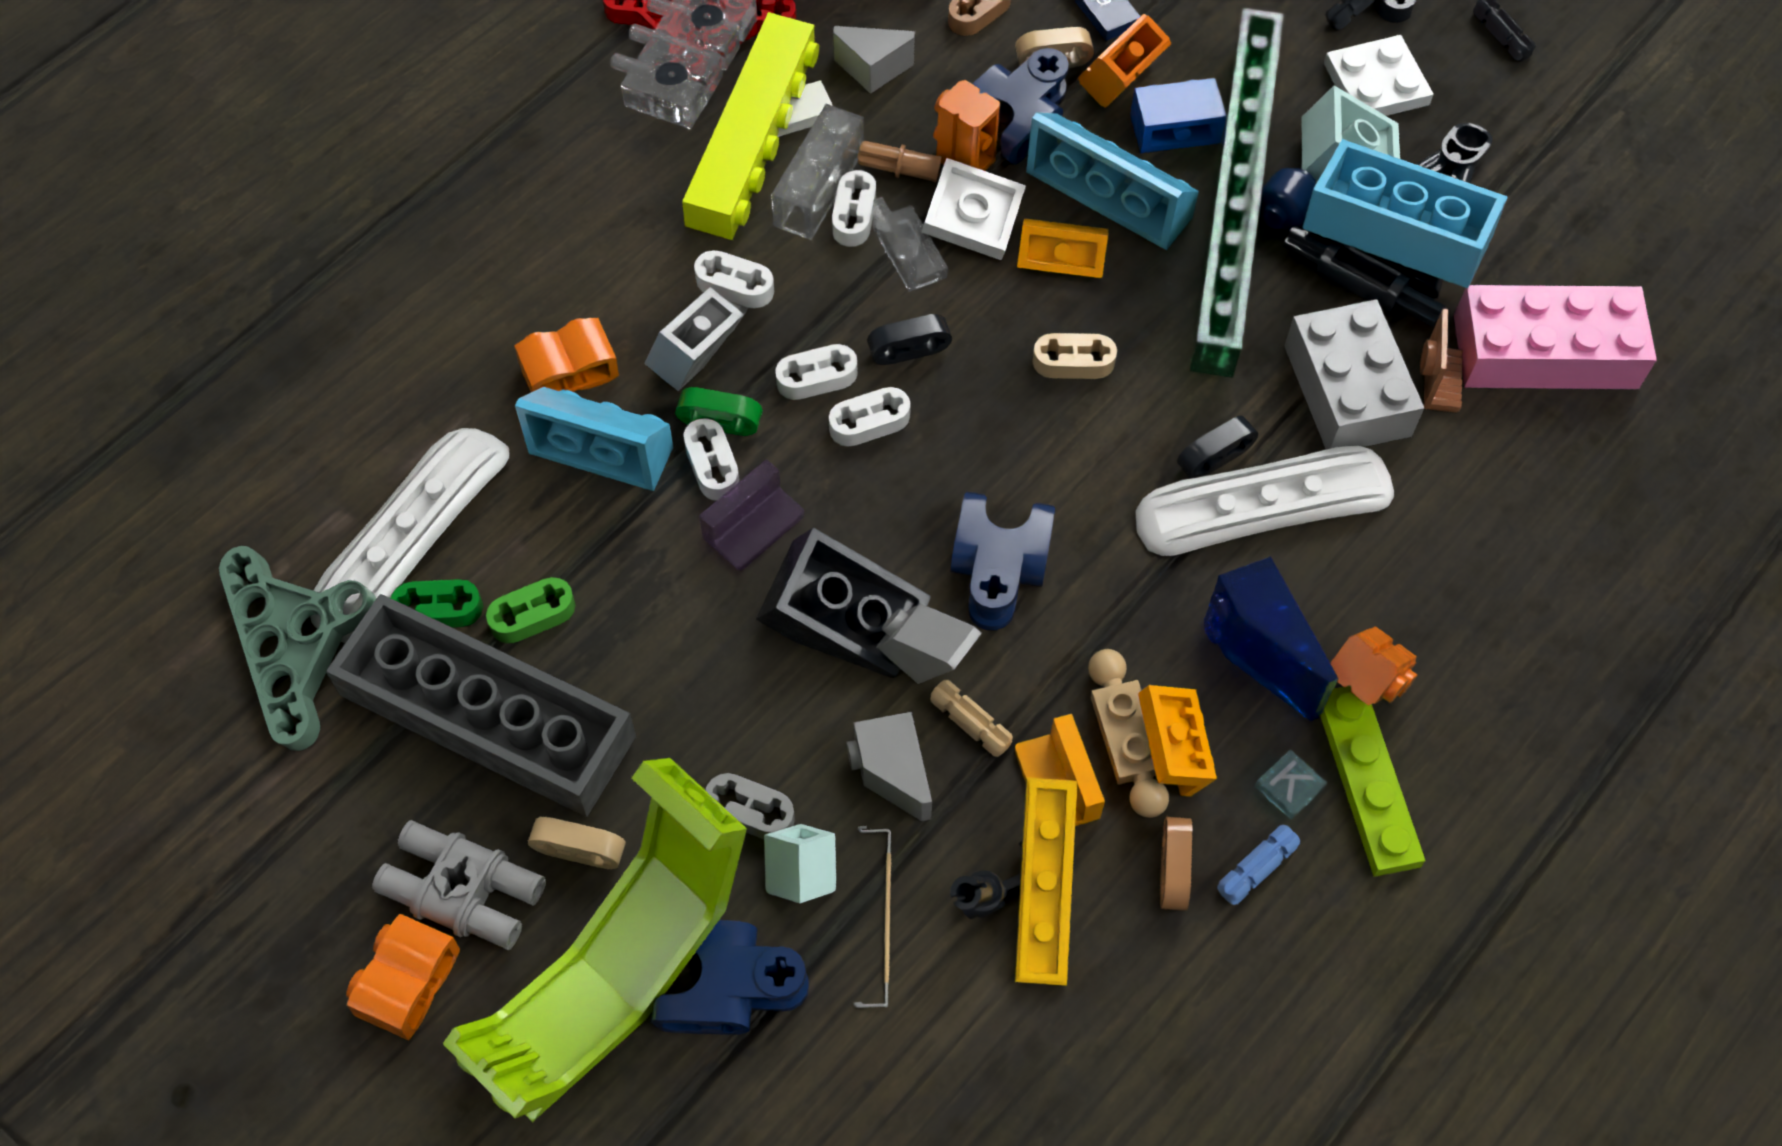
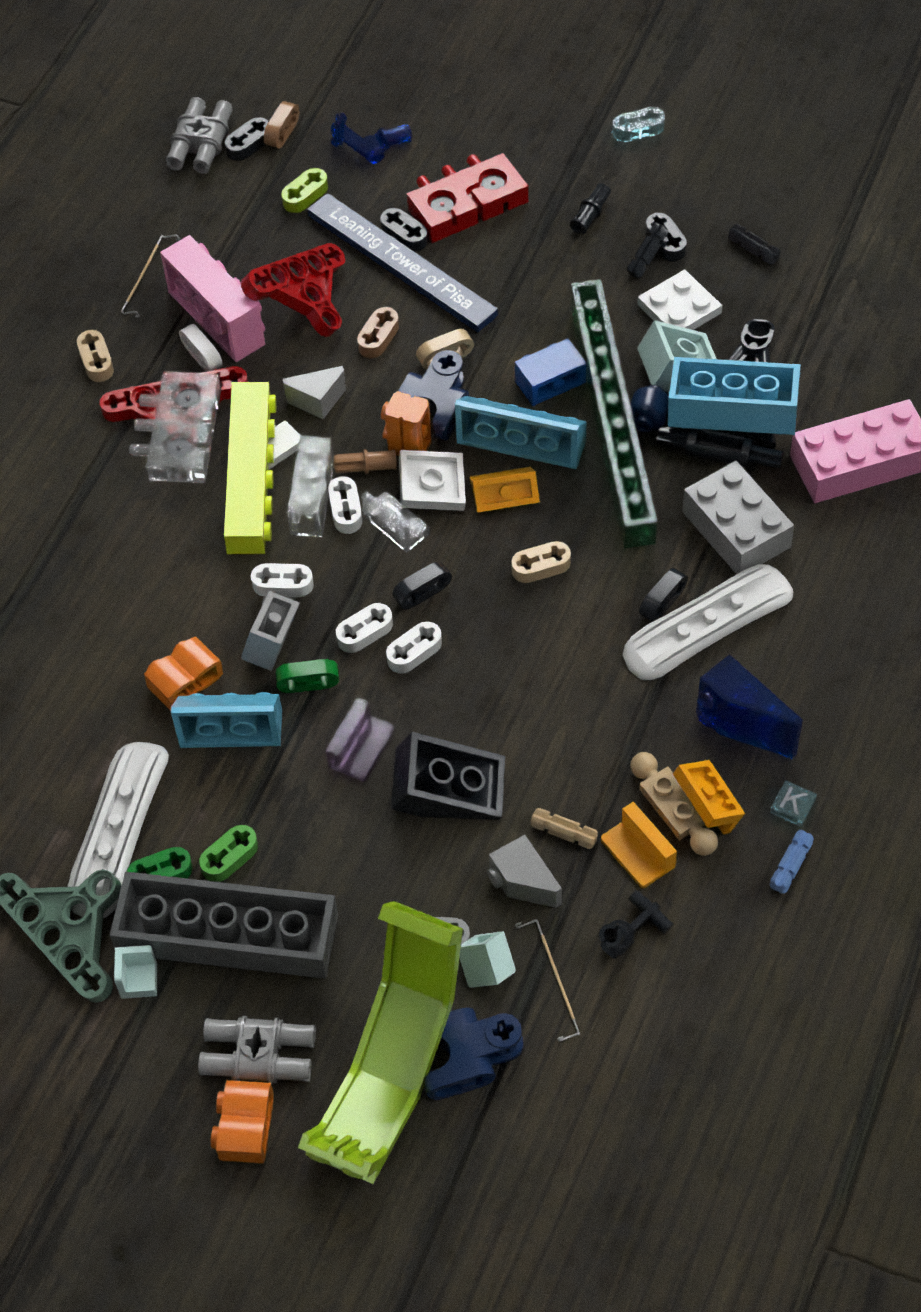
camera: 15 degrees left, 5 degrees down
tan beam [528,817,626,869] -> none
white beam [684,418,740,501] -> none
light grey slope [877,604,981,684] -> none
piece [951,492,1055,630] -> none
yellow tile [1015,777,1077,986] -> none
orange brick [1078,14,1172,108] -> none
medium nougat beam [1160,816,1192,911] -> none
lime plate [1315,686,1426,877] -> none
orange brick [1327,626,1418,706] -> none
nougat piece [1420,309,1463,413] -> none
none -> light aqua panel [114,945,157,999]

